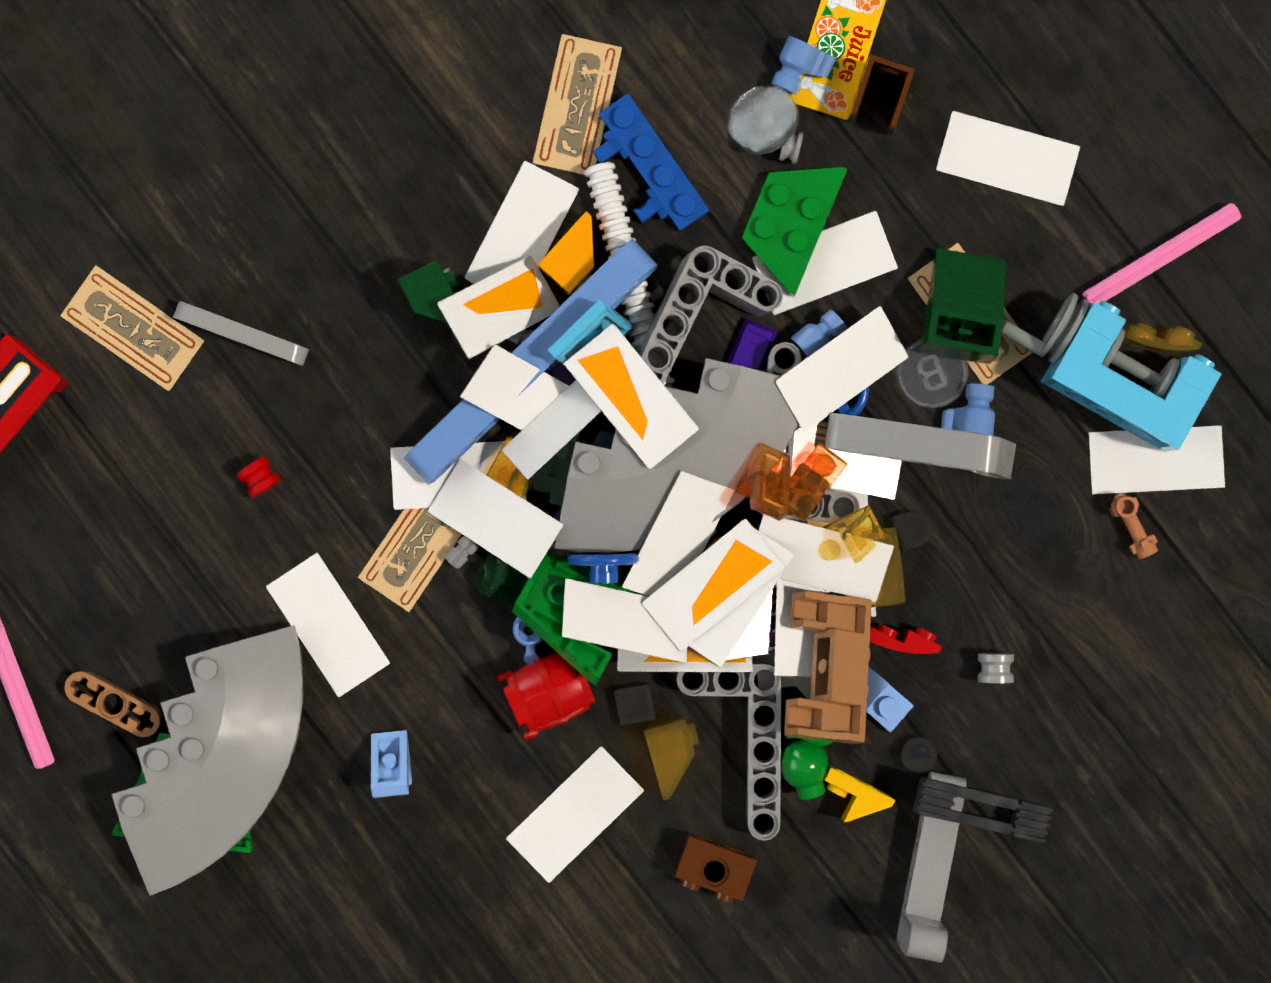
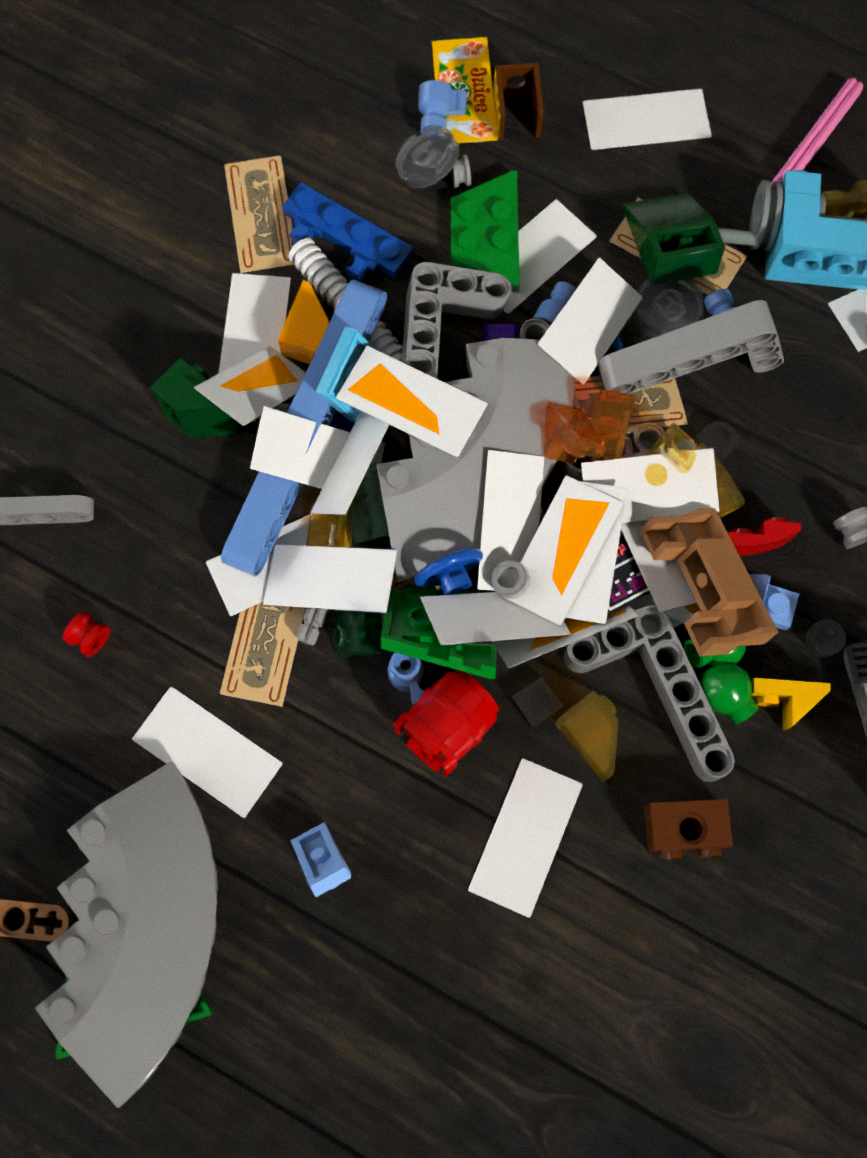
camera: 25 degrees left, 15 degrees down
none -> light grey tile [490,559,530,599]

